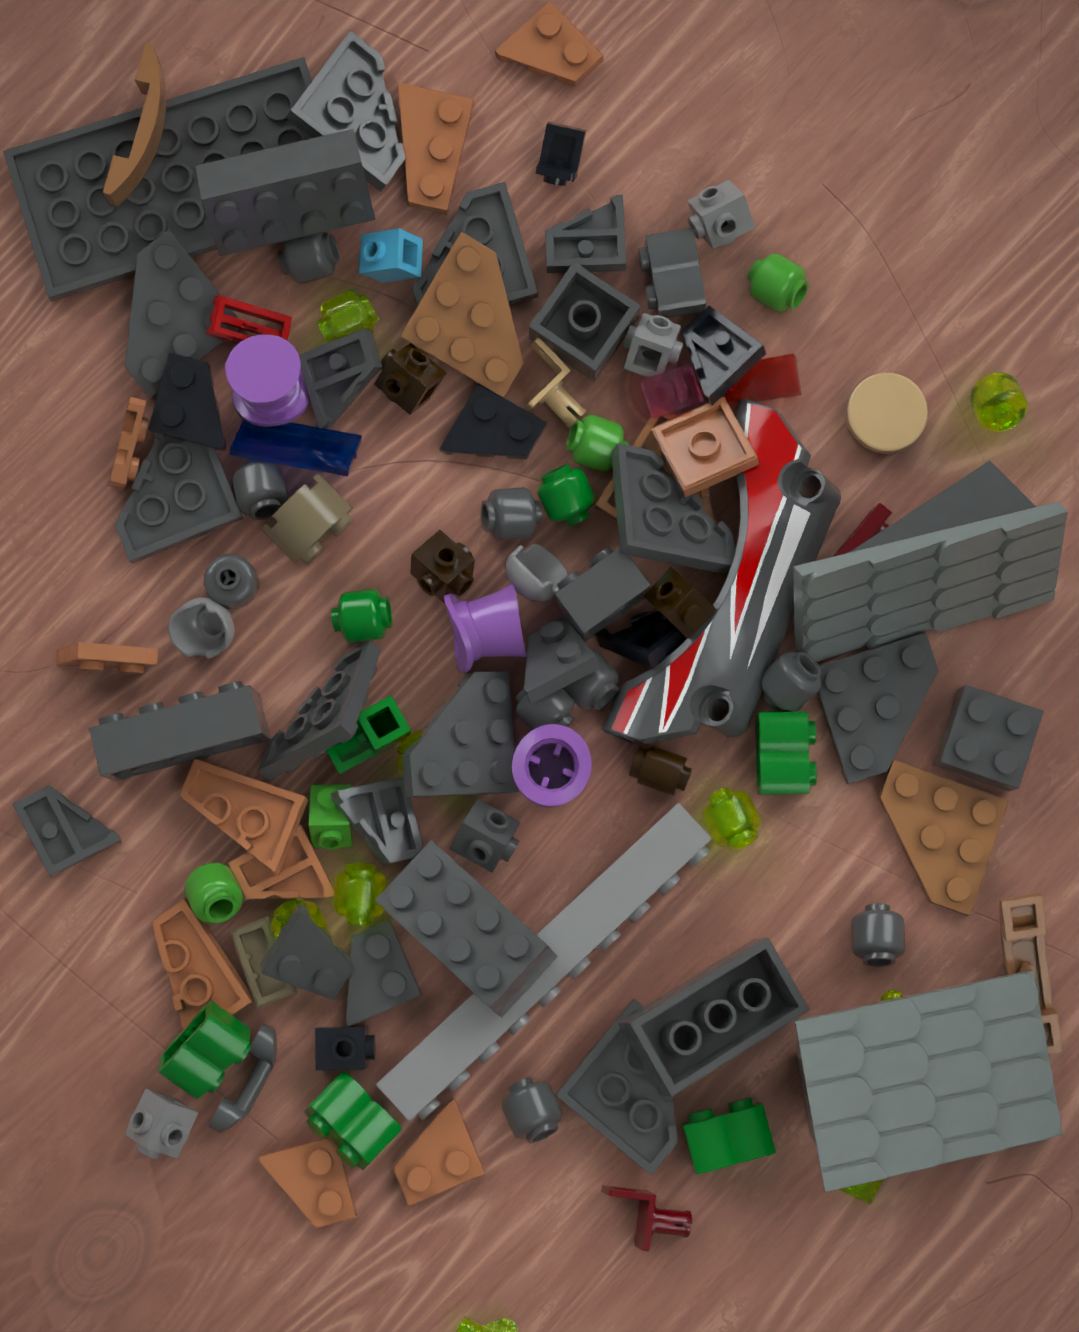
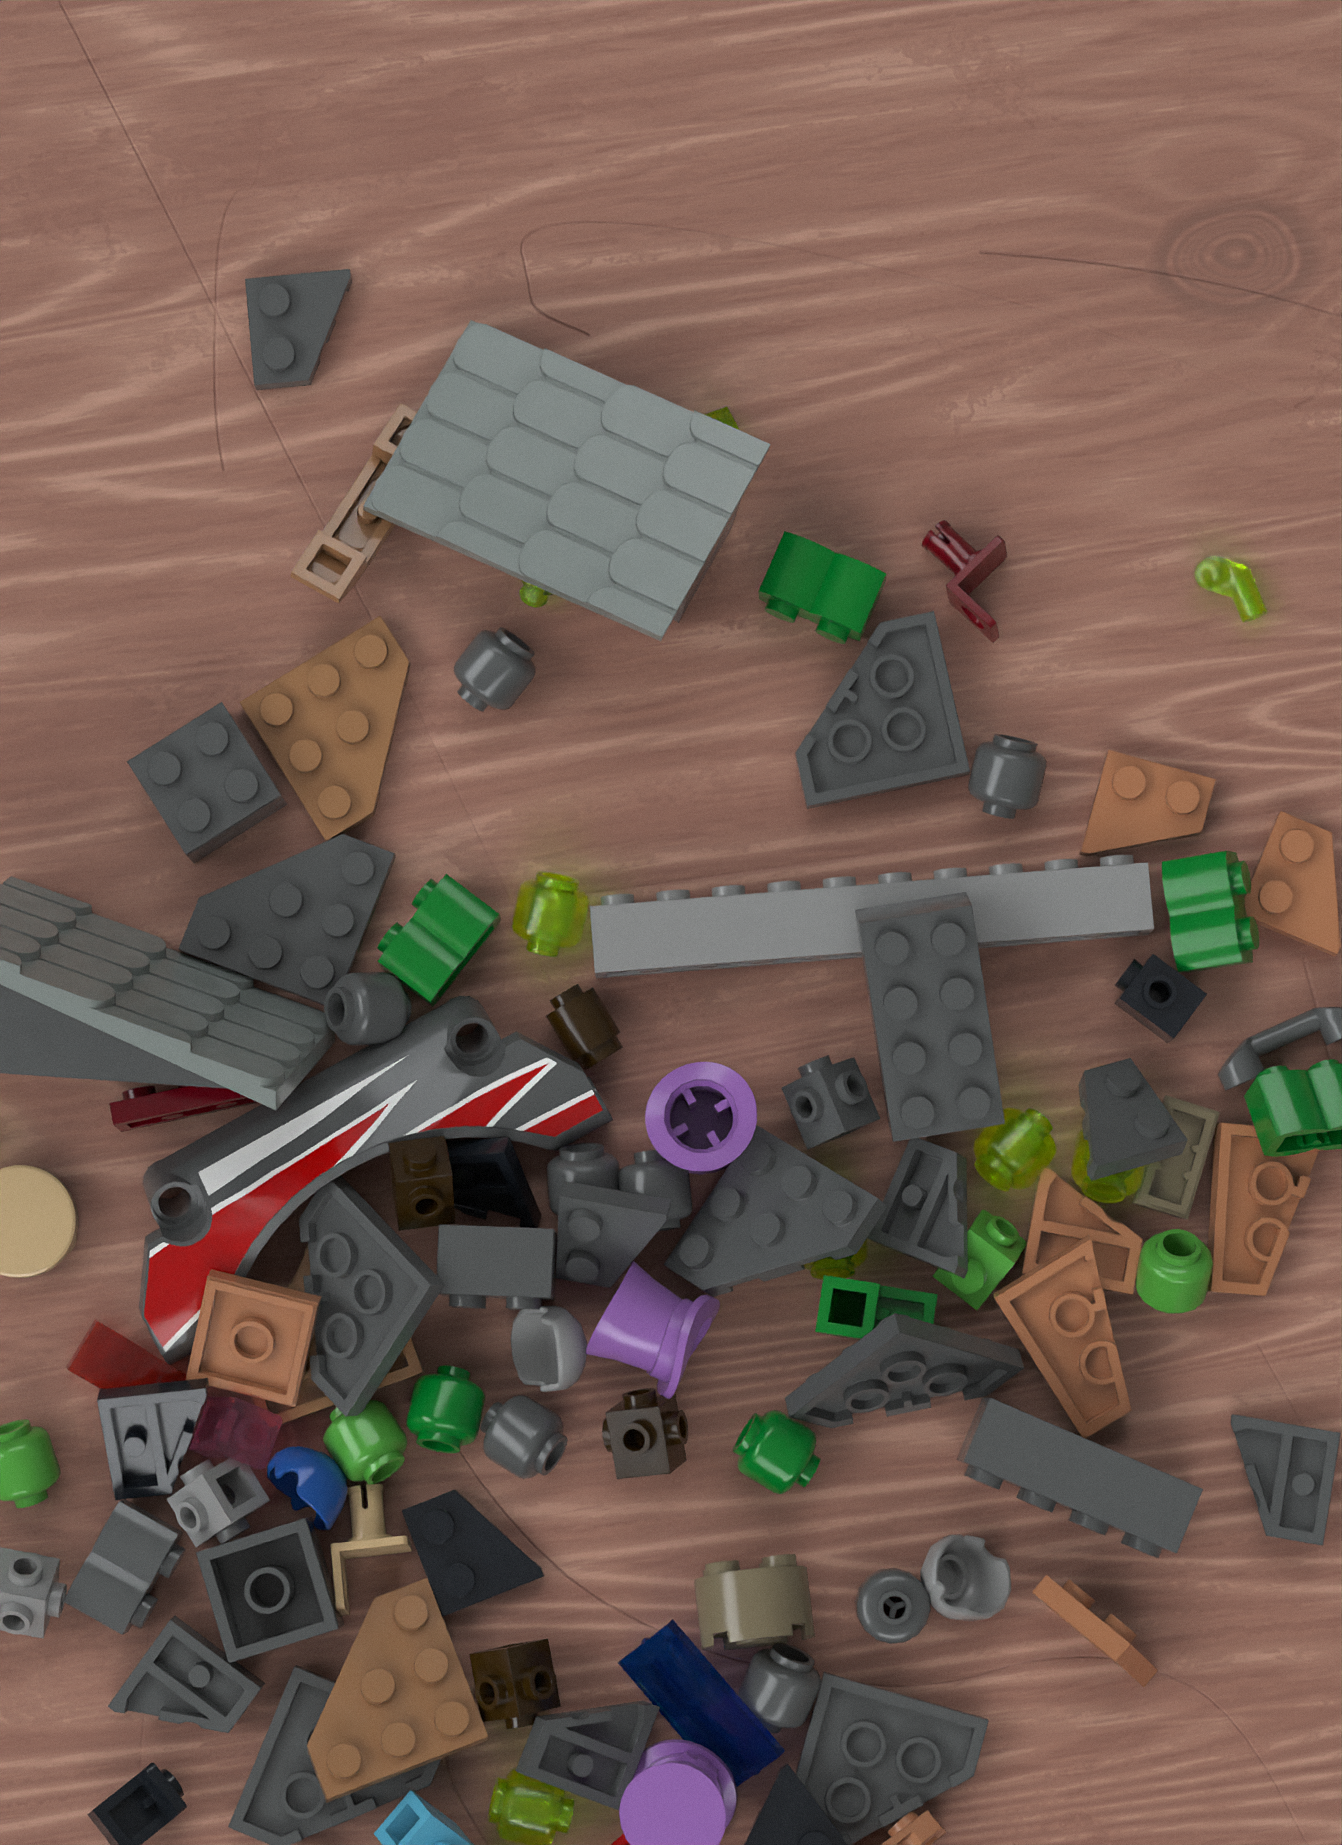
camera: 140 degrees left, 0 degrees up
dark grey wing [346,920,422,1027] -> none
dark grey brick [618,937,810,1097] -> none
none -> blue hair [267,1446,348,1530]

